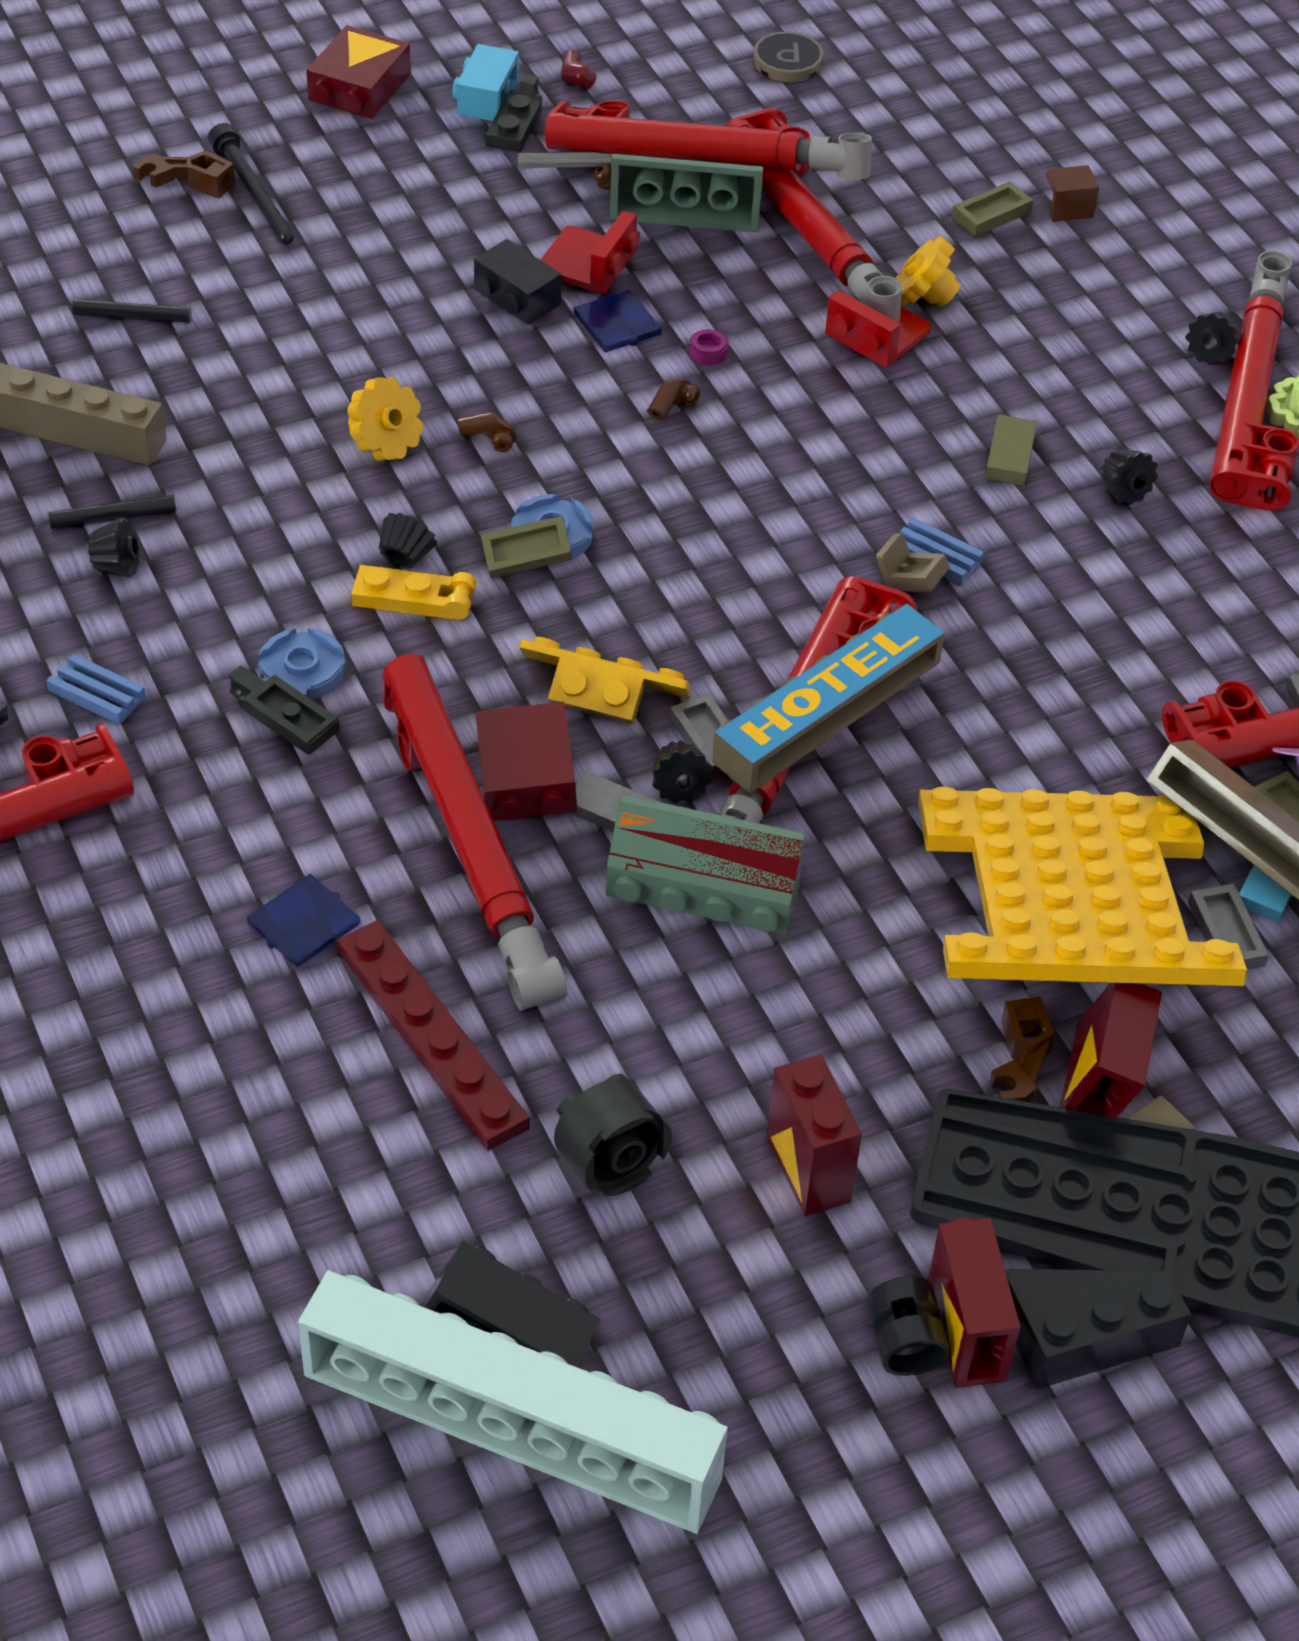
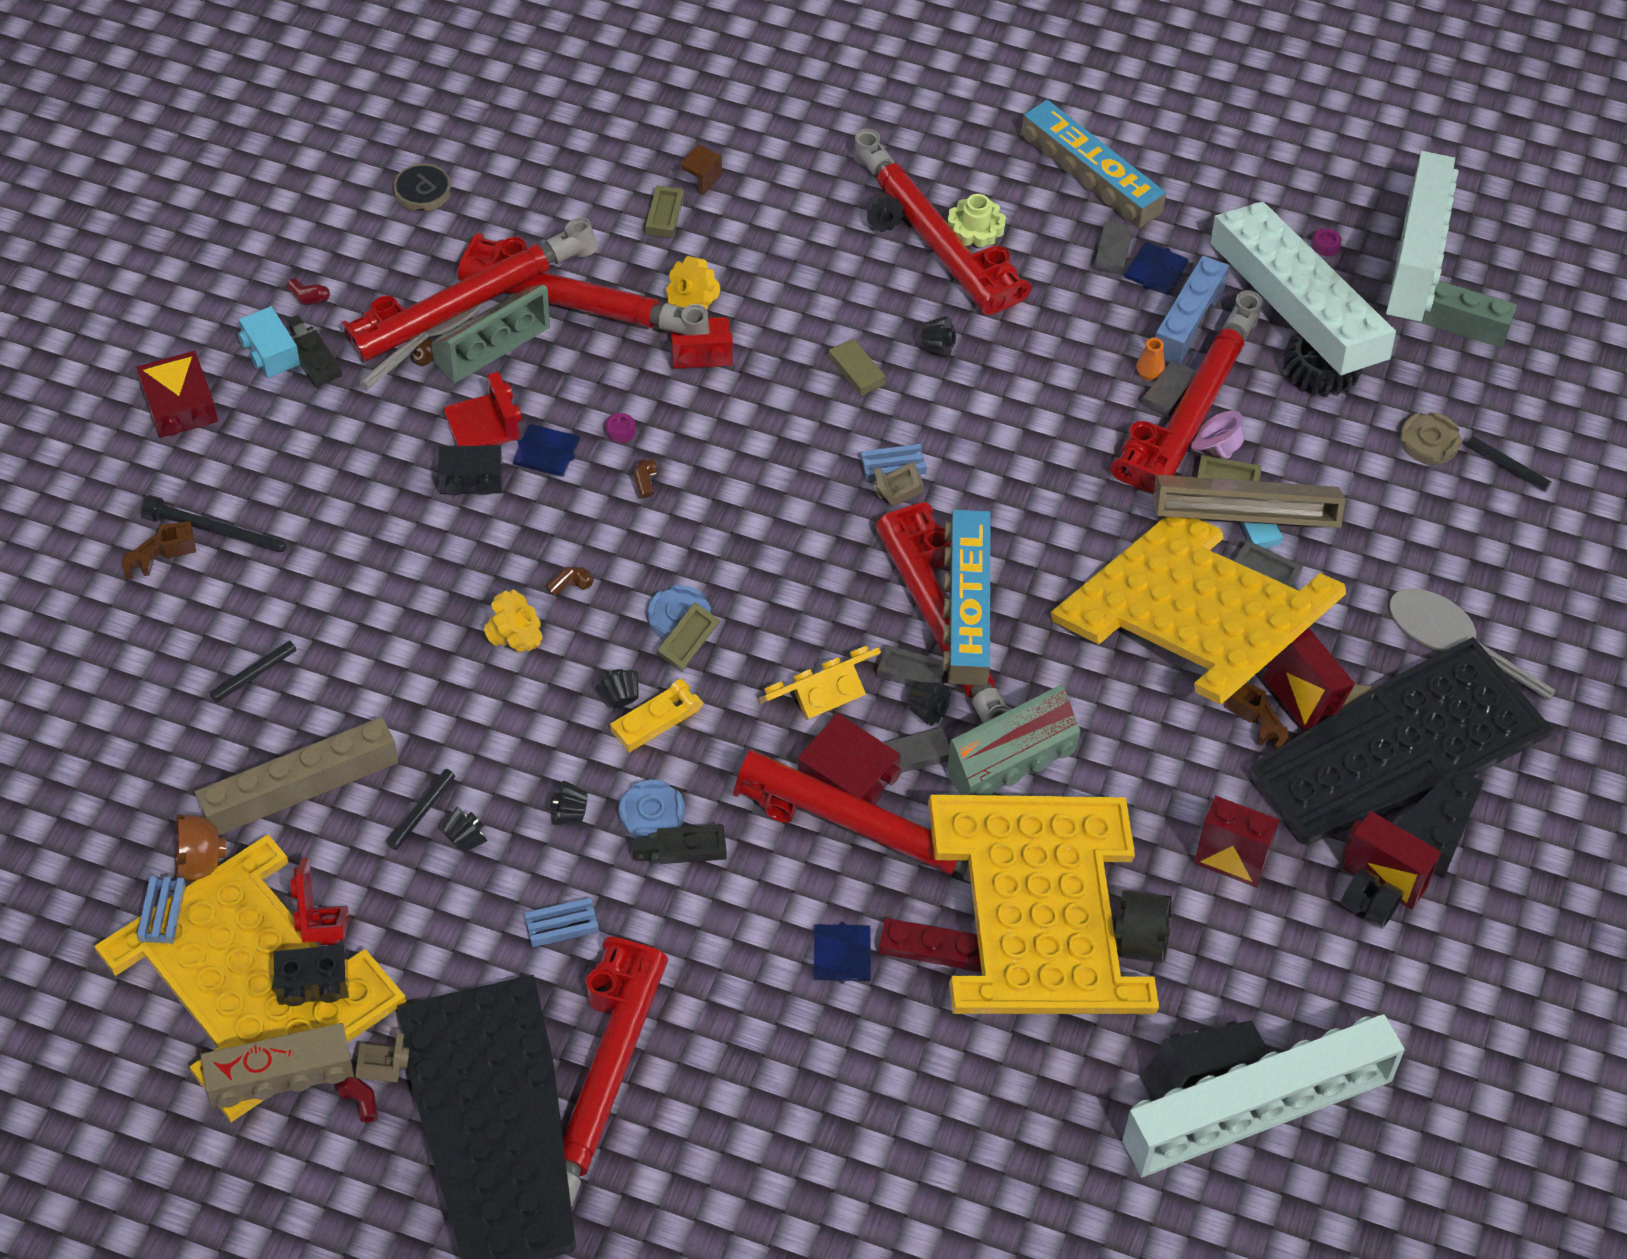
camera: 45 degrees left, 5 degrees up
none -> black piece [550,780,588,825]
none -> yellow piece [928,795,1159,1014]

